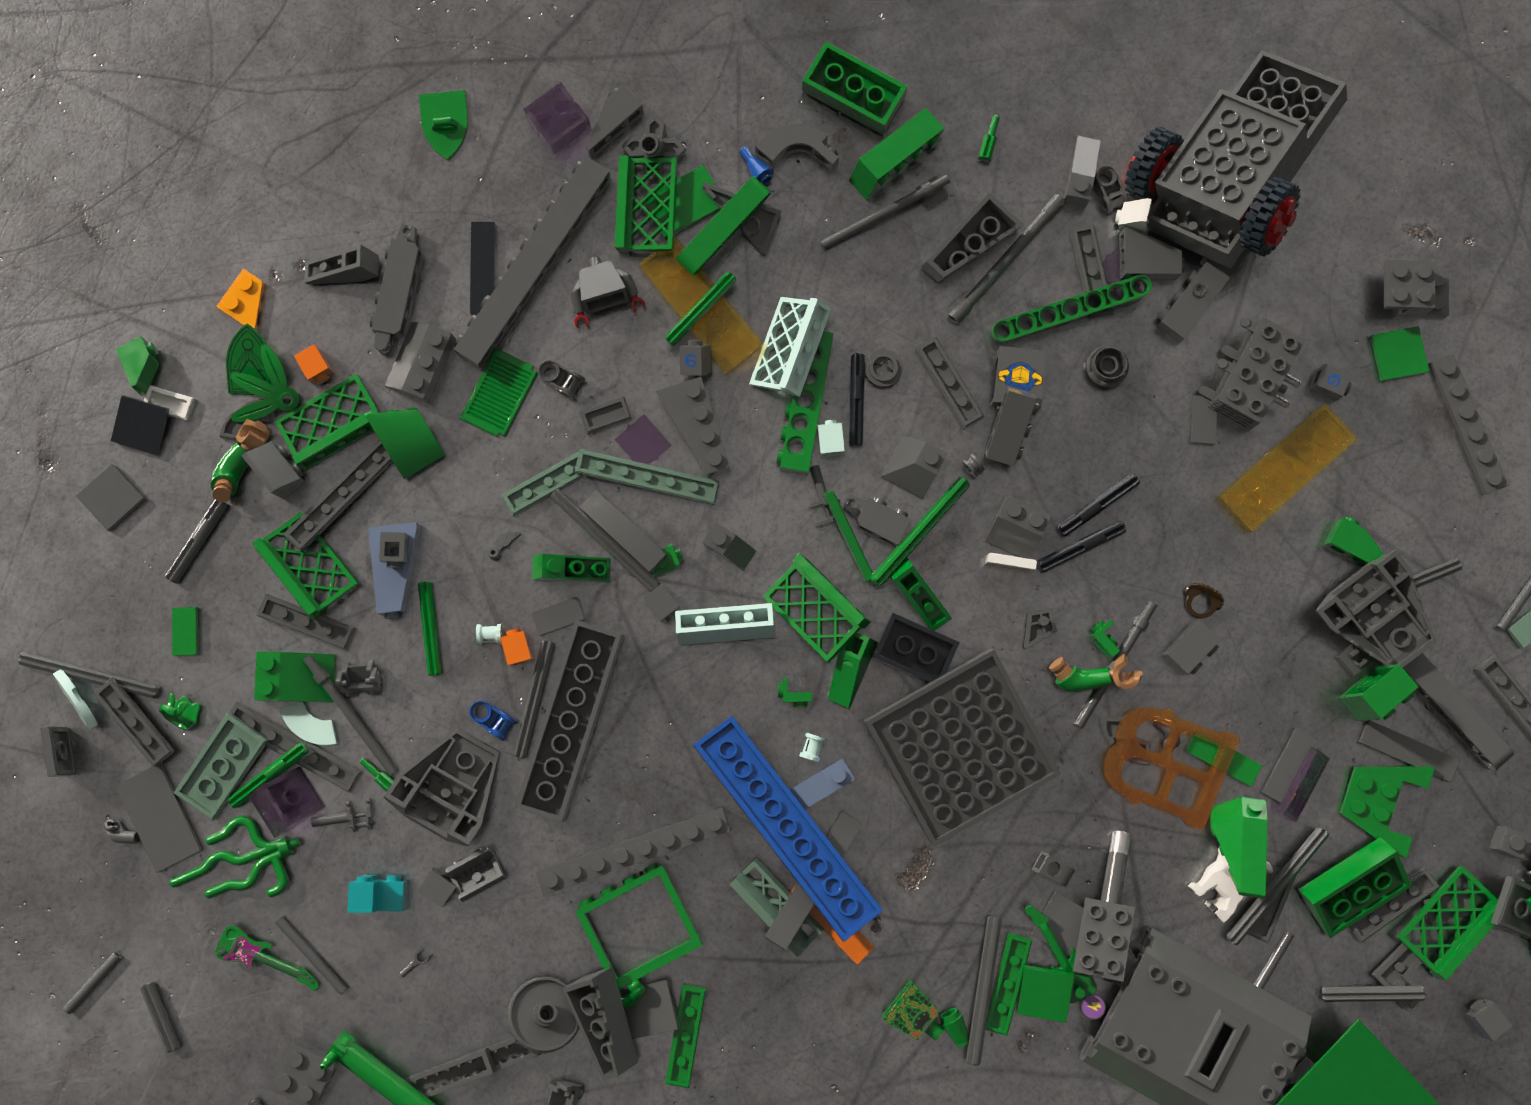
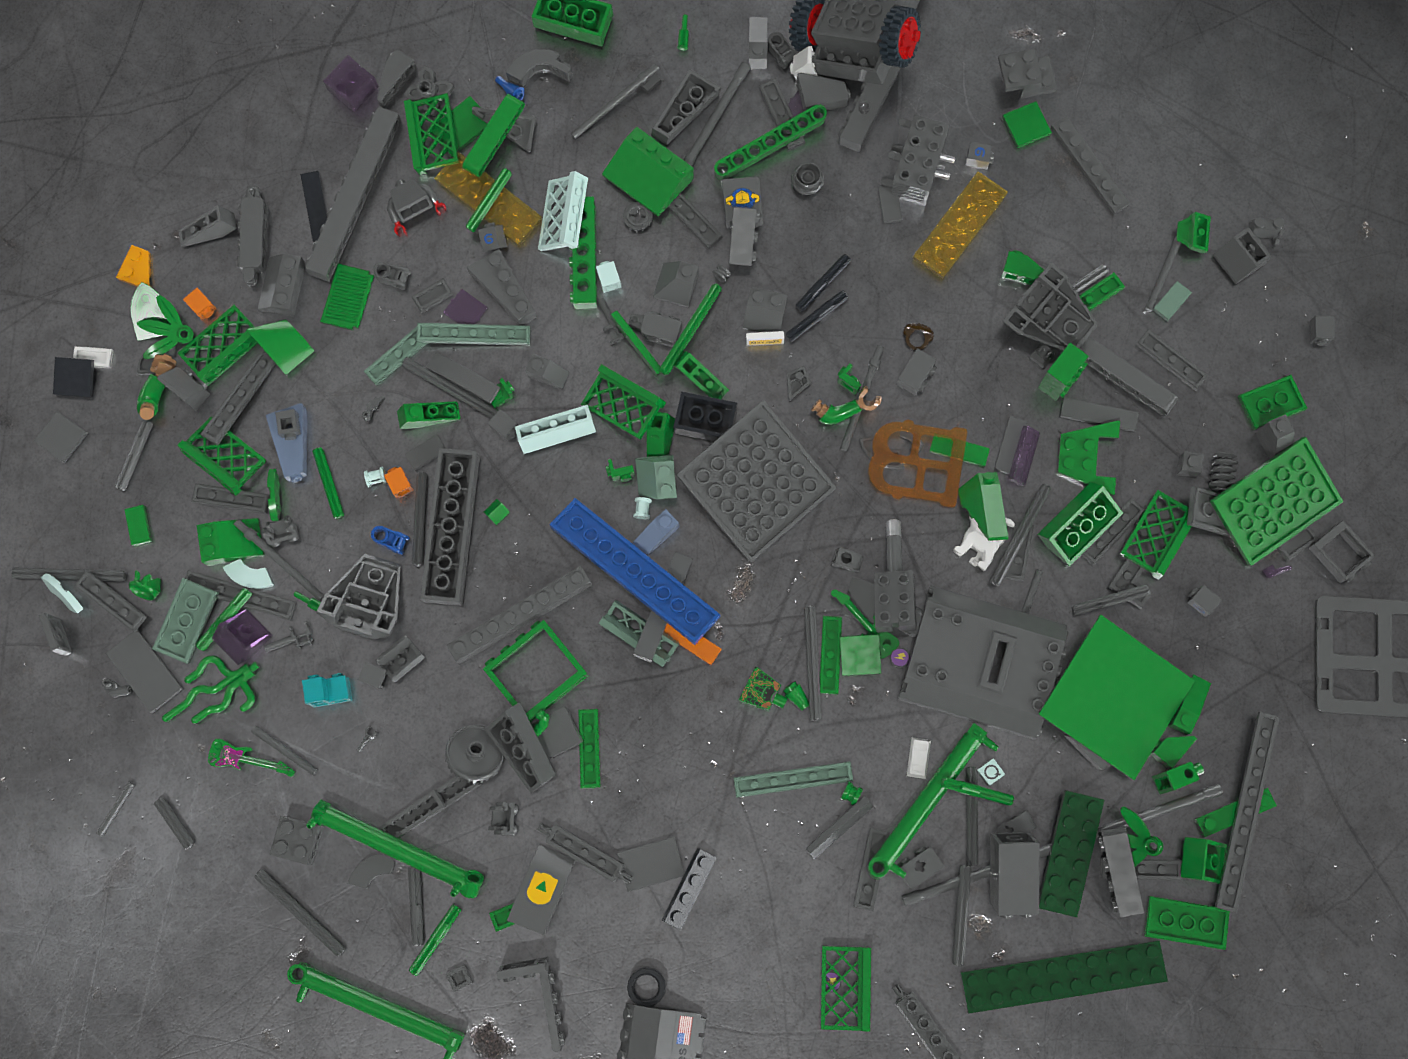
camera: 10 degrees left, 5 degrees down
green slope [116,336,159,396] -> none
green shield [419,90,468,160] -> none
green wedge [849,108,945,201] -> none
black axle [849,353,865,447] -> none
none -> green tile [267,469,281,521]
none -> green slope [483,499,510,526]
none -> green slope [602,127,694,217]
none -> sand green slope [635,455,677,499]
none -> green tile [1079,272,1125,311]

